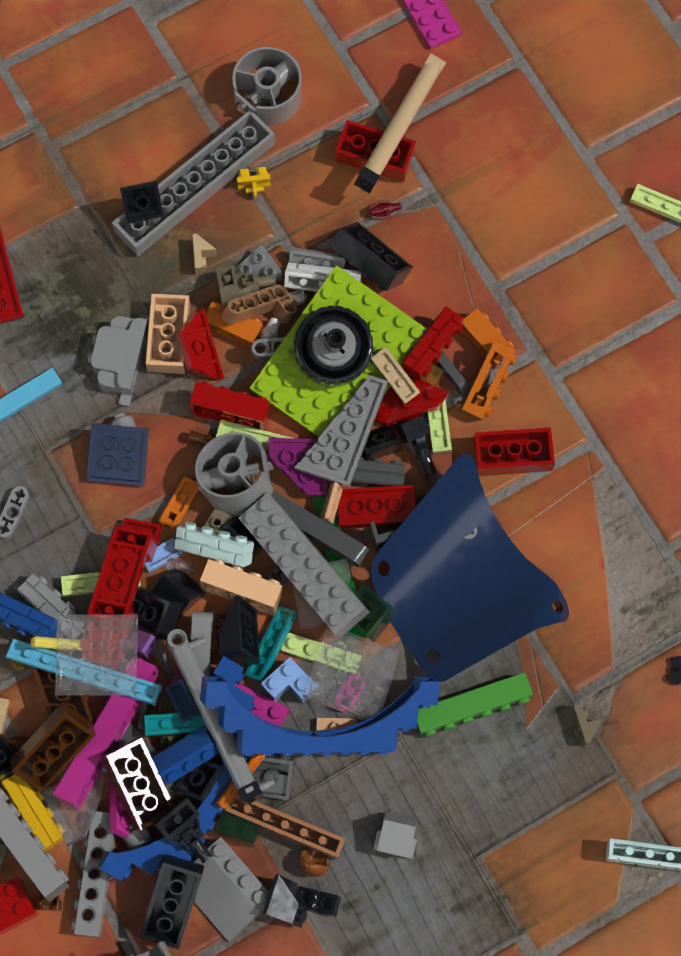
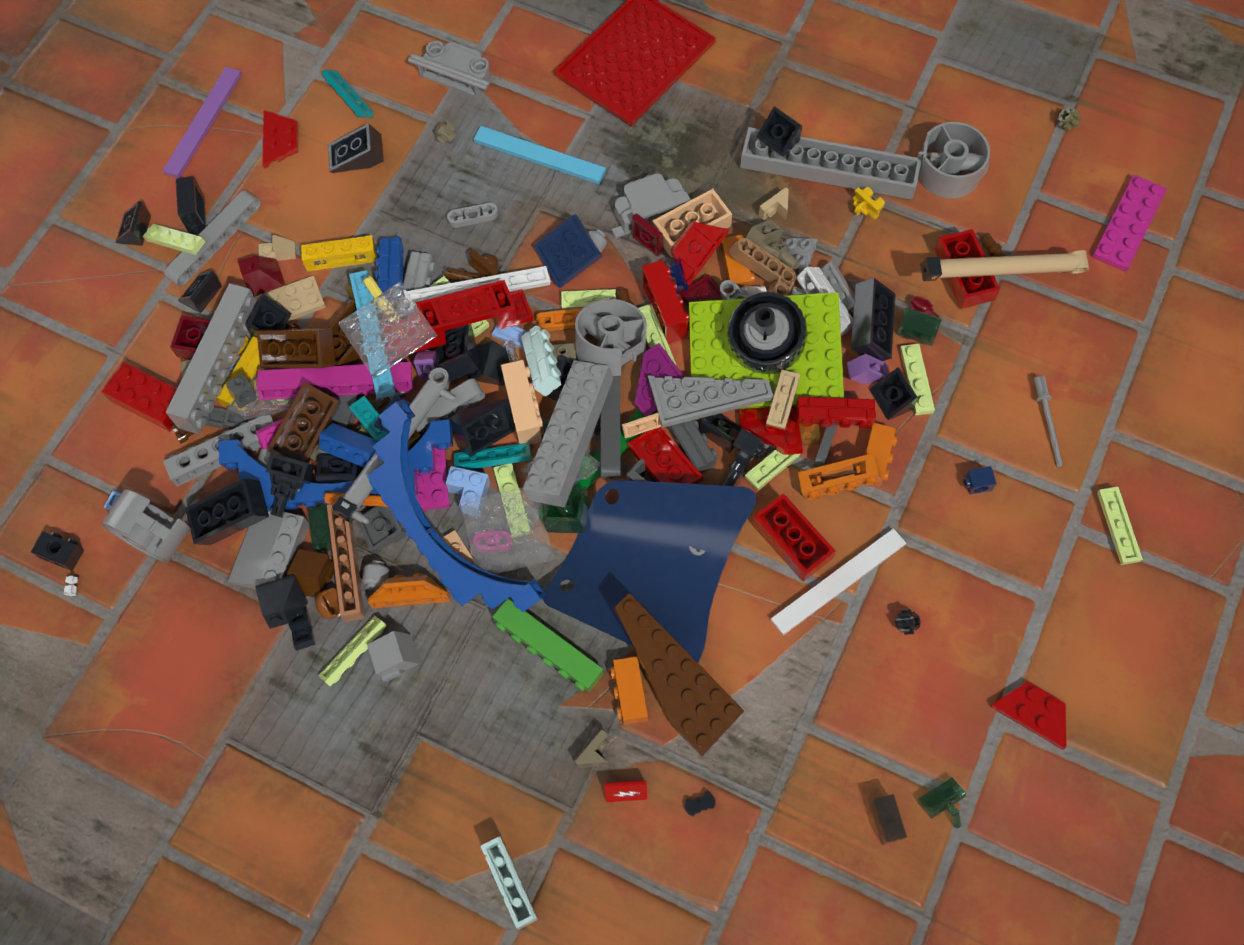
camera: 60 degrees right, 5 degrees down
none -> dark grey slope [206,407,246,429]
none -> dark grey brick [226,374,257,409]
none -> reddish brown plate [287,549,335,597]
none -> yellowish green plate [318,616,387,686]
none -> light grey head [362,561,389,591]
none -> orange wedge [368,573,451,608]
none -> white plate [404,266,551,311]
none -> reddish brown pin [444,267,482,282]
none -> reddish brown tile [469,250,499,277]
none -> yellowish green plate [561,289,616,310]
none -> red slope [604,780,648,802]
none -> orange brick [610,656,648,725]
none -> reddish brown wing [614,593,744,756]
none -> dark red tile [632,213,663,257]
none -> clear blue plate [670,259,689,294]
none -> dark red tile [679,274,723,307]
none -> white tile [770,528,906,636]
none -> medium lavender slope [847,354,889,384]
none -> black slope [870,367,918,420]
none -> black gear [895,609,921,635]
none -> clear green brick [897,307,942,346]
none -> yellowish green plate [900,344,935,415]
none -> dark blue brick [963,466,997,495]
none -> reddish brown pin [980,233,1007,257]
none -> light grey piece [1034,376,1063,467]

